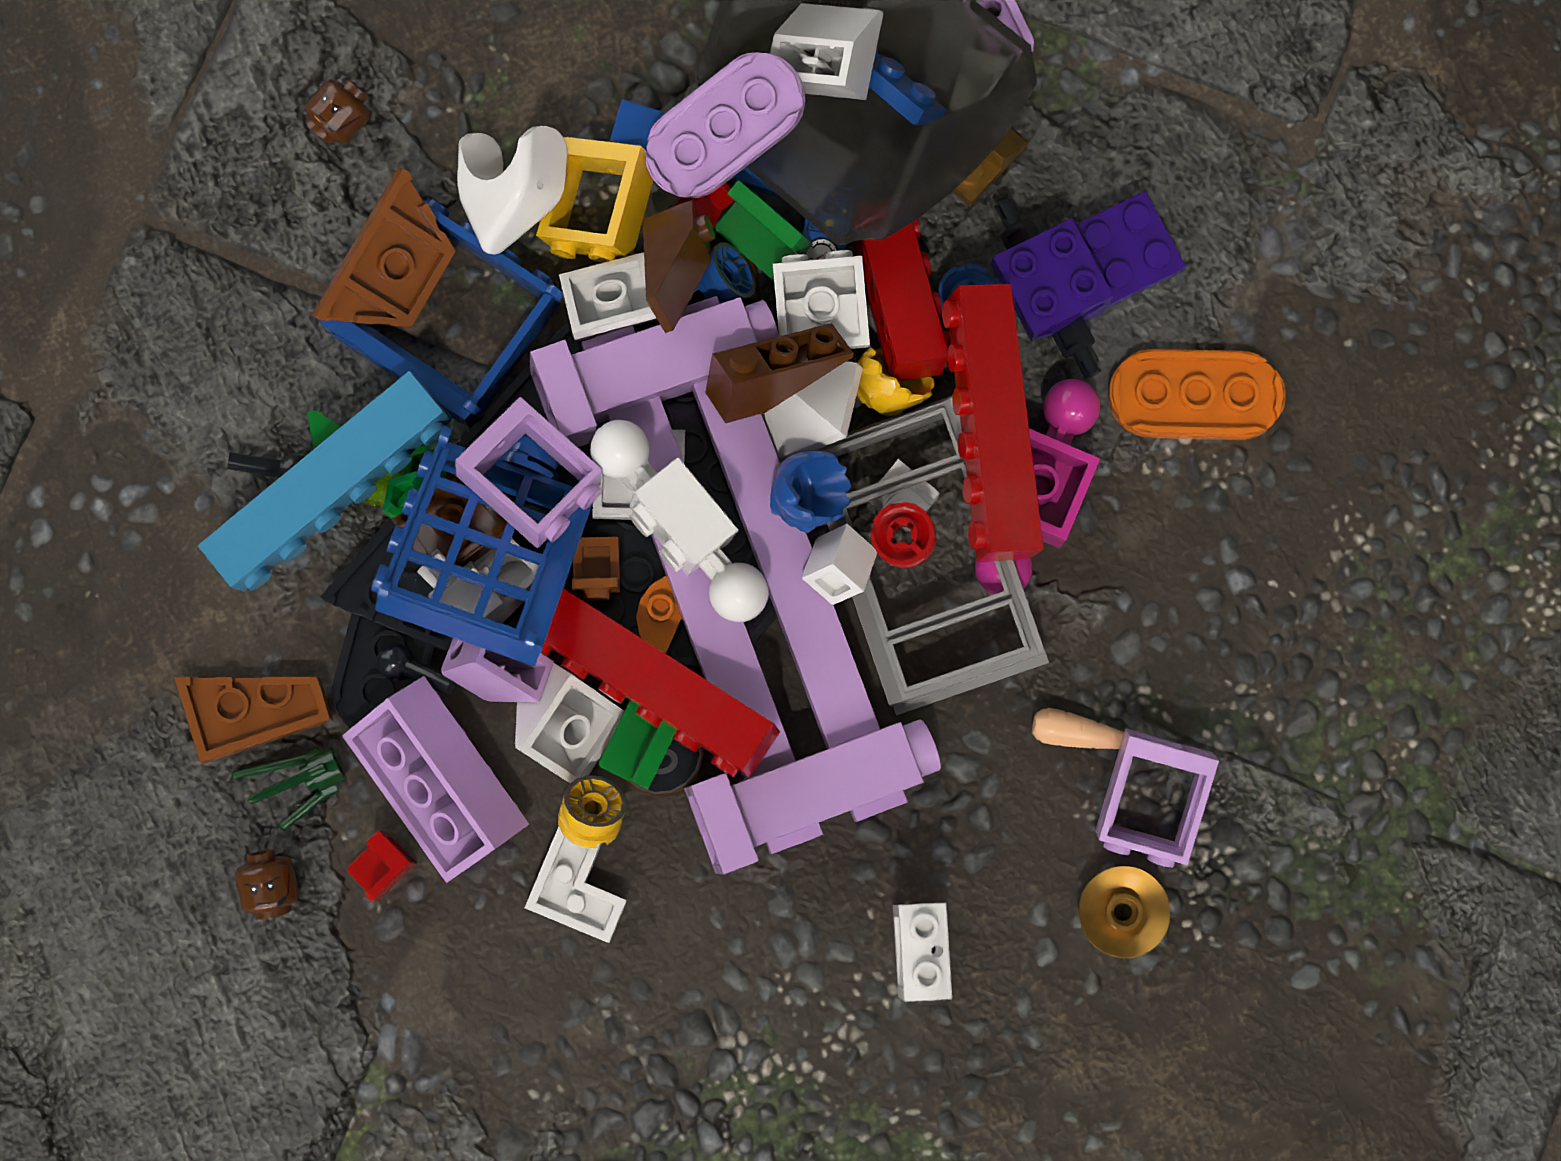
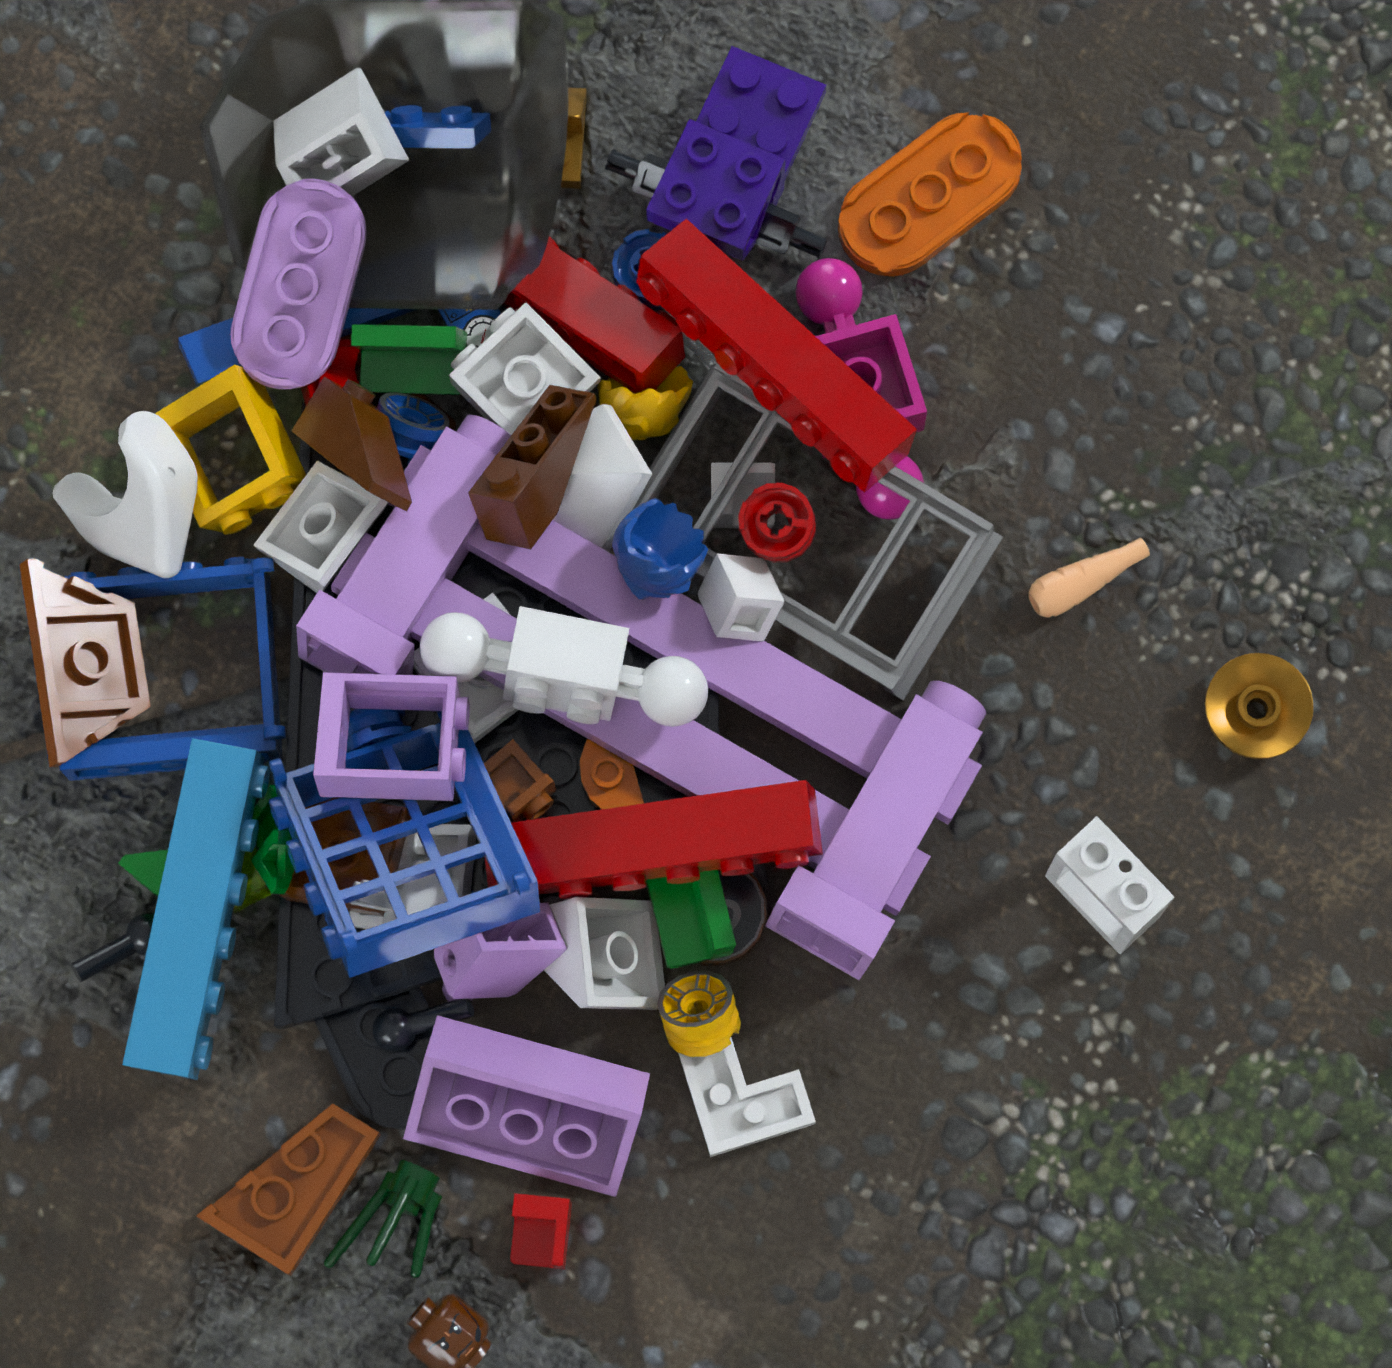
camera: 35 degrees left, 5 degrees down
lavender window [1095,728,1219,867] -> none

